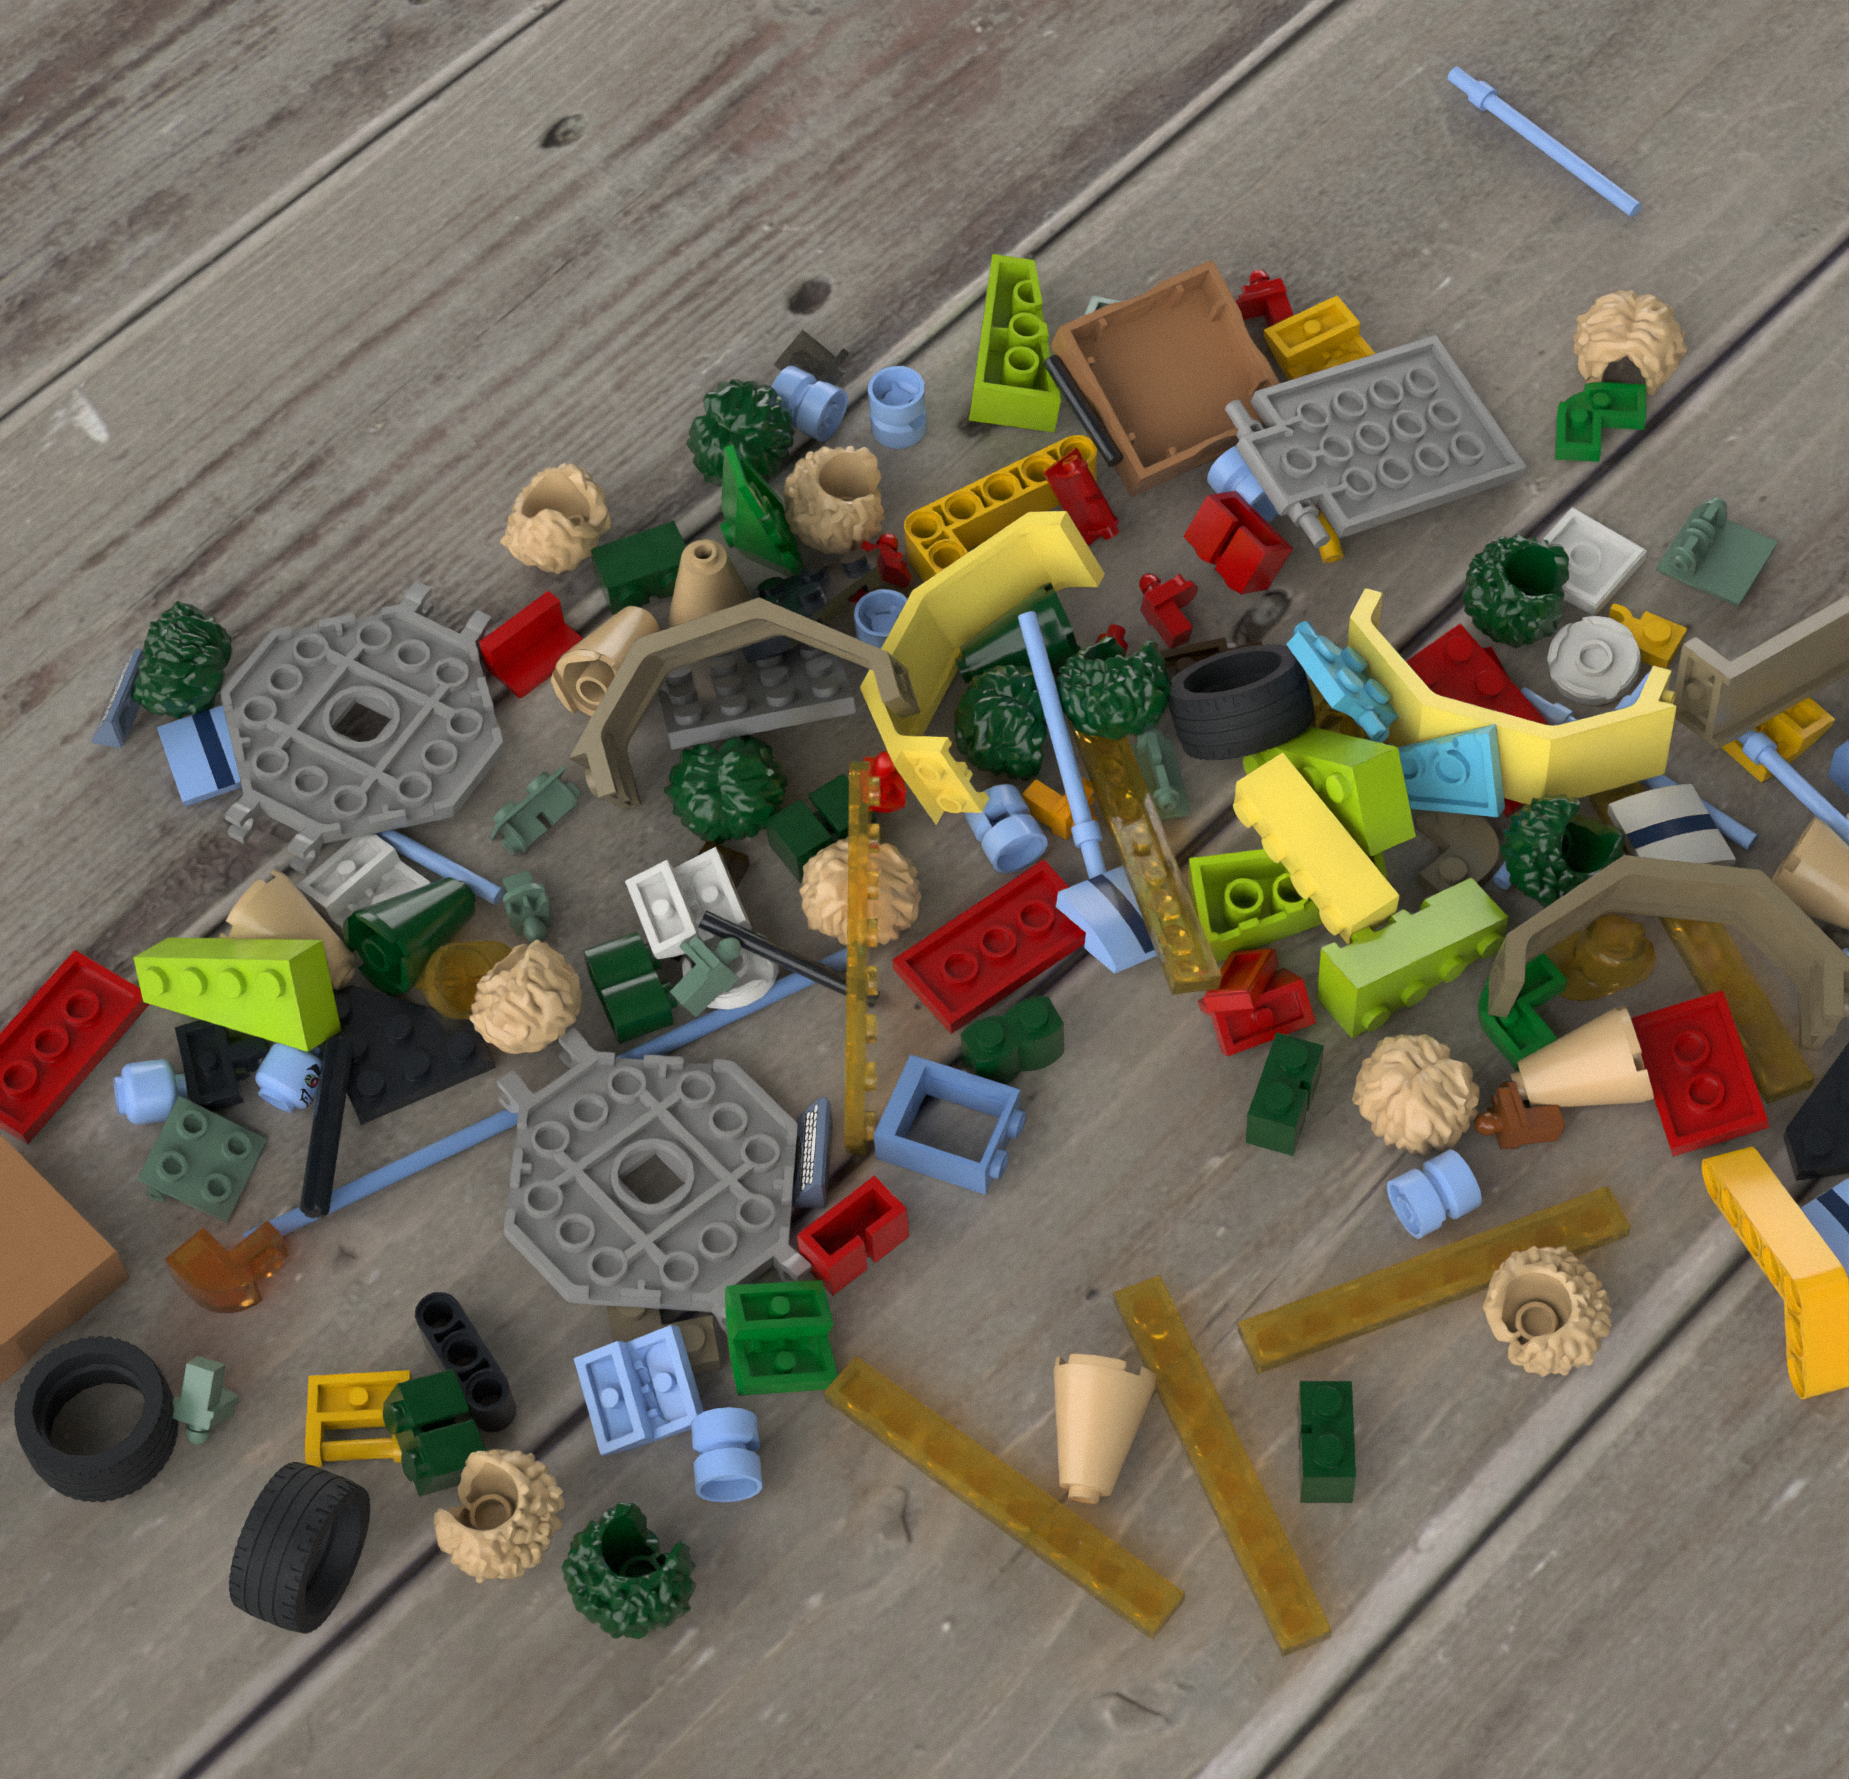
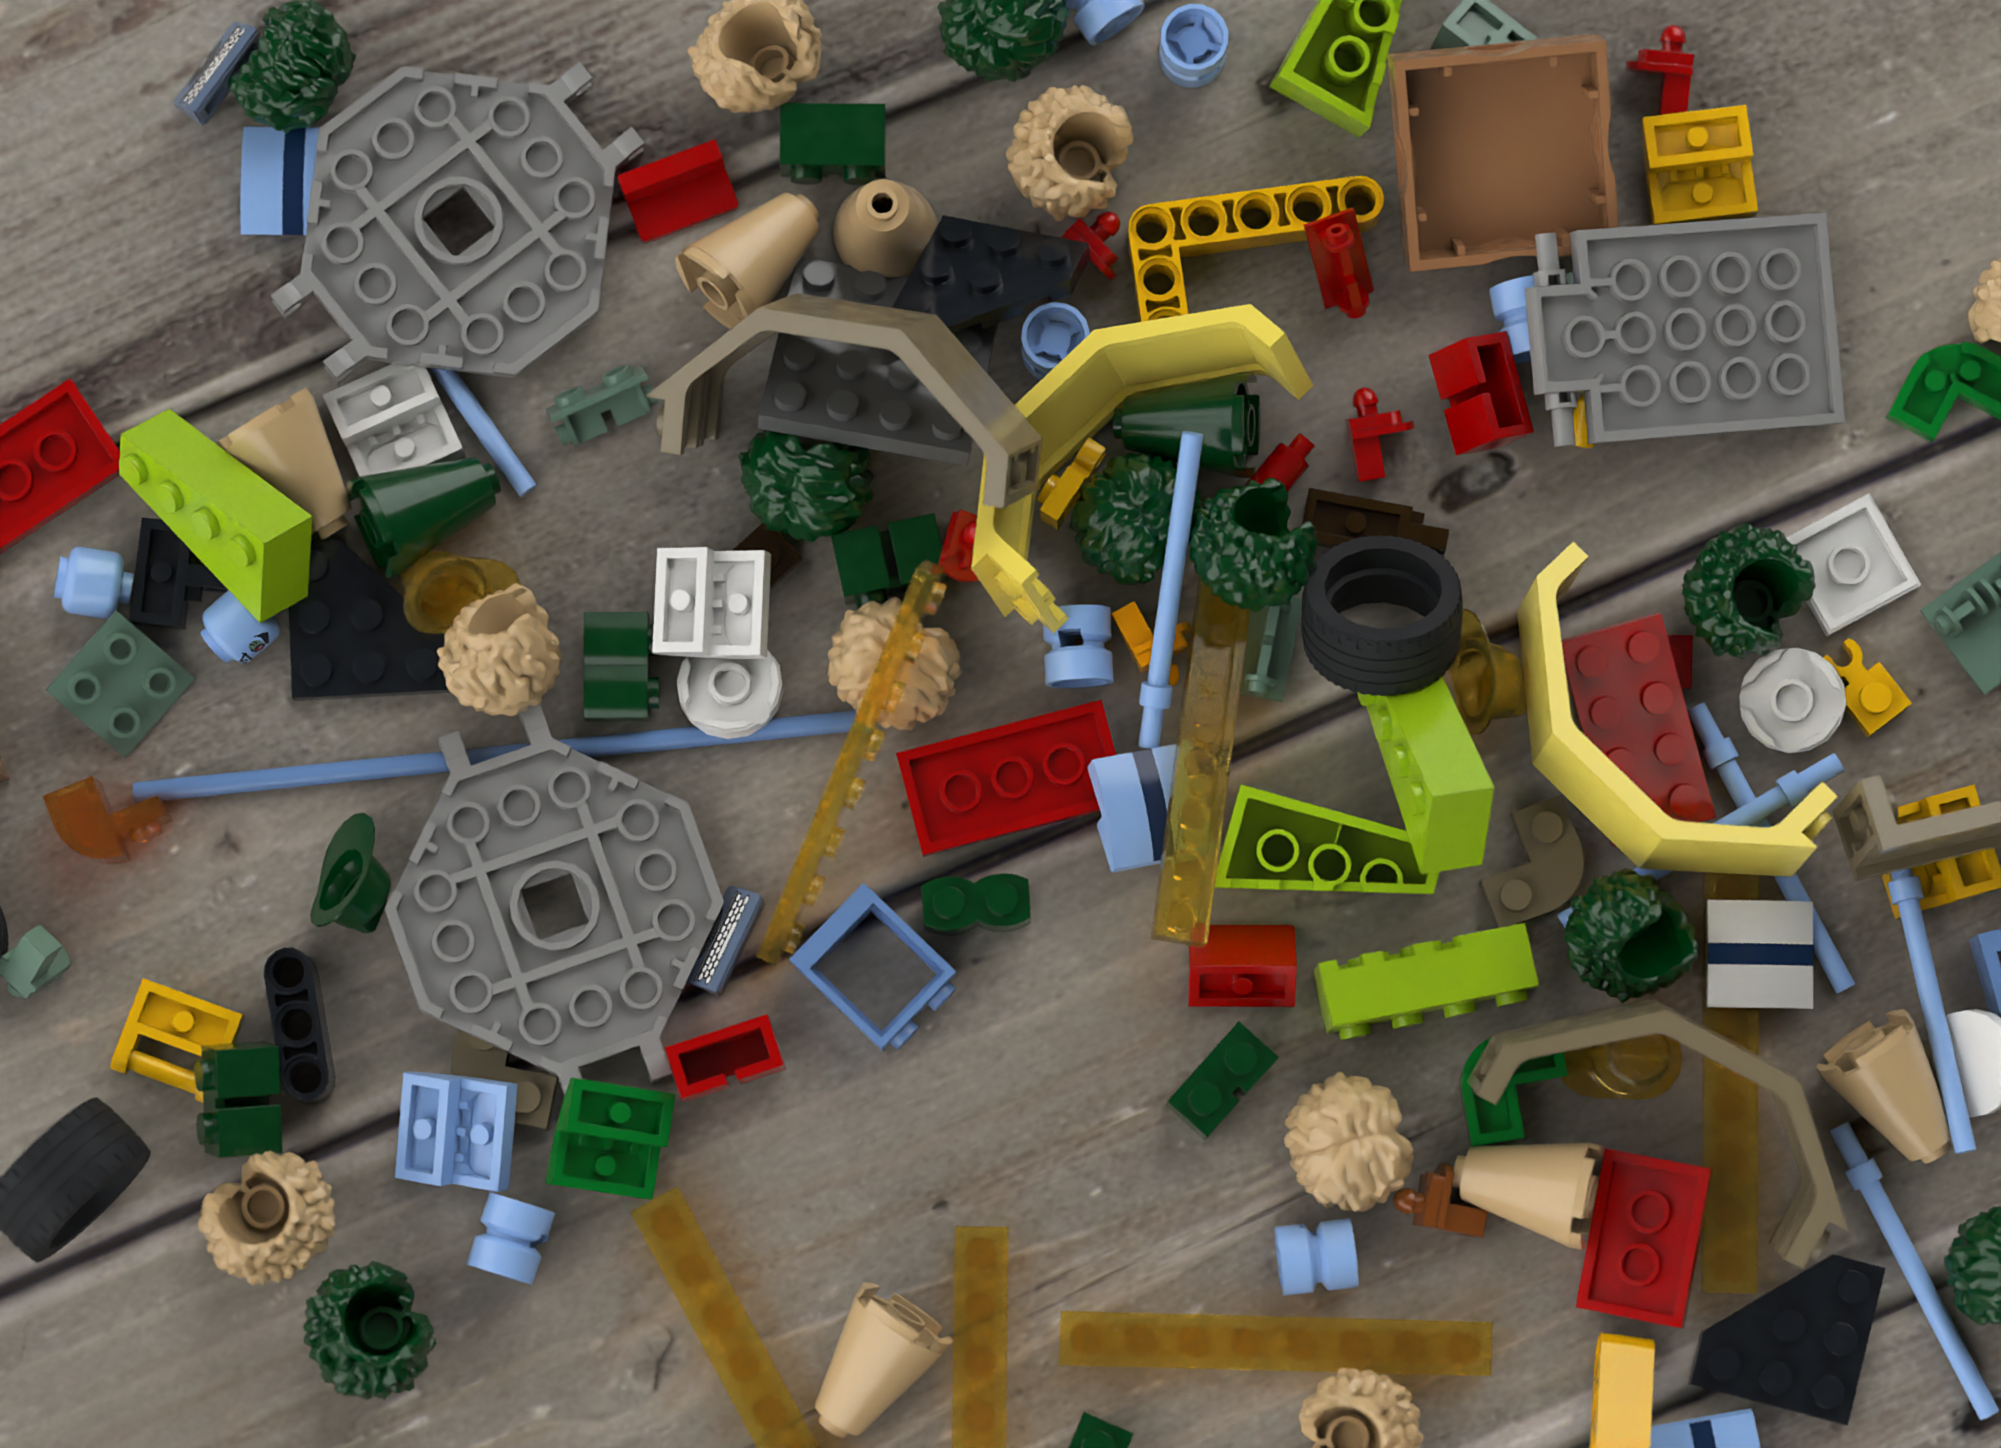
camera: 20 degrees right, 25 degrees up
black axle [300,1036,353,1218] -> none
sand green piece [502,870,552,943] -> none
sand green piece [670,935,741,1017] -> none
black bar [698,910,881,1009] -> none
green wedge [720,444,805,577] -> none
black bar [1043,355,1123,467] -> none
red tile [1203,948,1279,1012] -> none
light yellow brick [1233,753,1400,945] -> none
medium azure plate [1286,621,1398,743] -> none
medium azure wing [1398,724,1505,817] -> none
none -> dark green piece [310,813,392,933]
none -> yellow plate [1037,437,1107,530]

